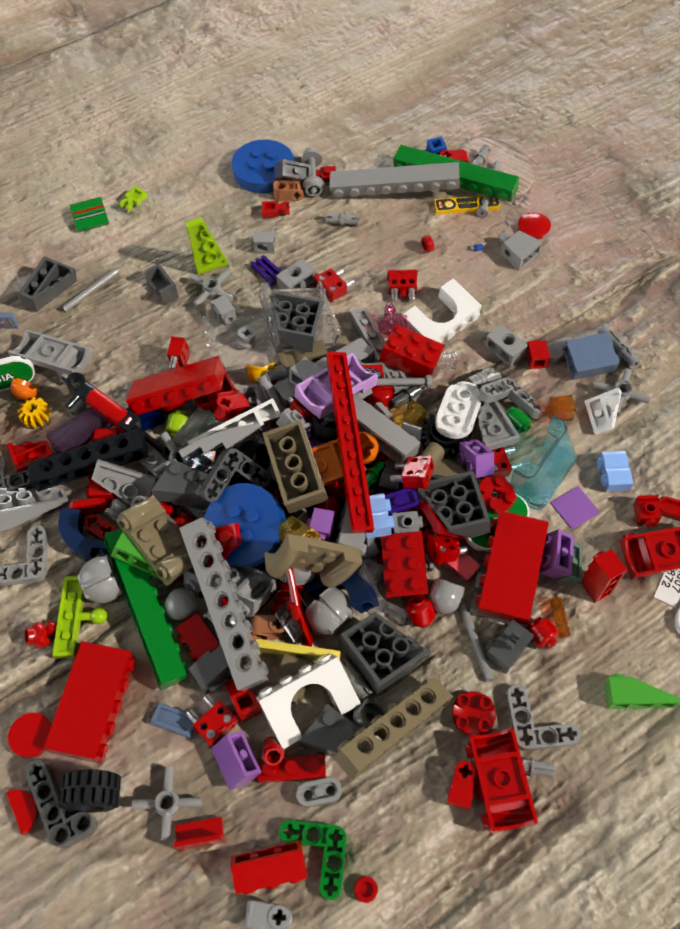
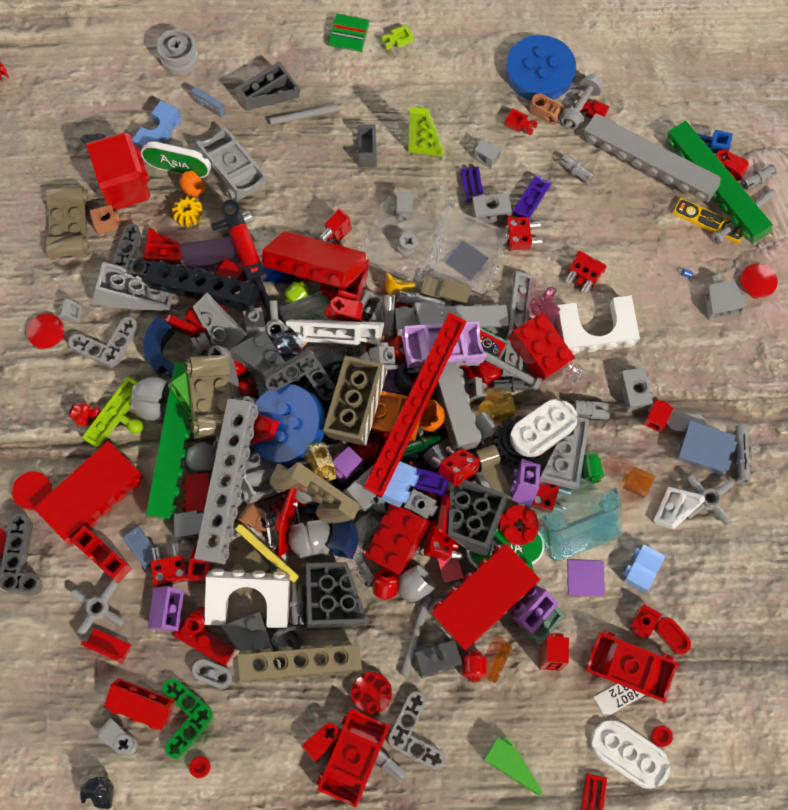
camera: 30 degrees right, 10 degrees up
black tyre [58,770,121,813] -> none
red beam [83,514,116,541] -> none
light grey slope [178,423,262,458] -> none
light grey bar [190,269,234,307] -> none
dark grey wedge [271,290,324,352] -> none
dark grey panel [274,159,312,182] -> none
red tile [421,235,435,253] -> none
light grey beam [477,377,544,419] -> none
none -> red arch [70,525,132,584]
none -> dark purple plate [513,174,552,220]

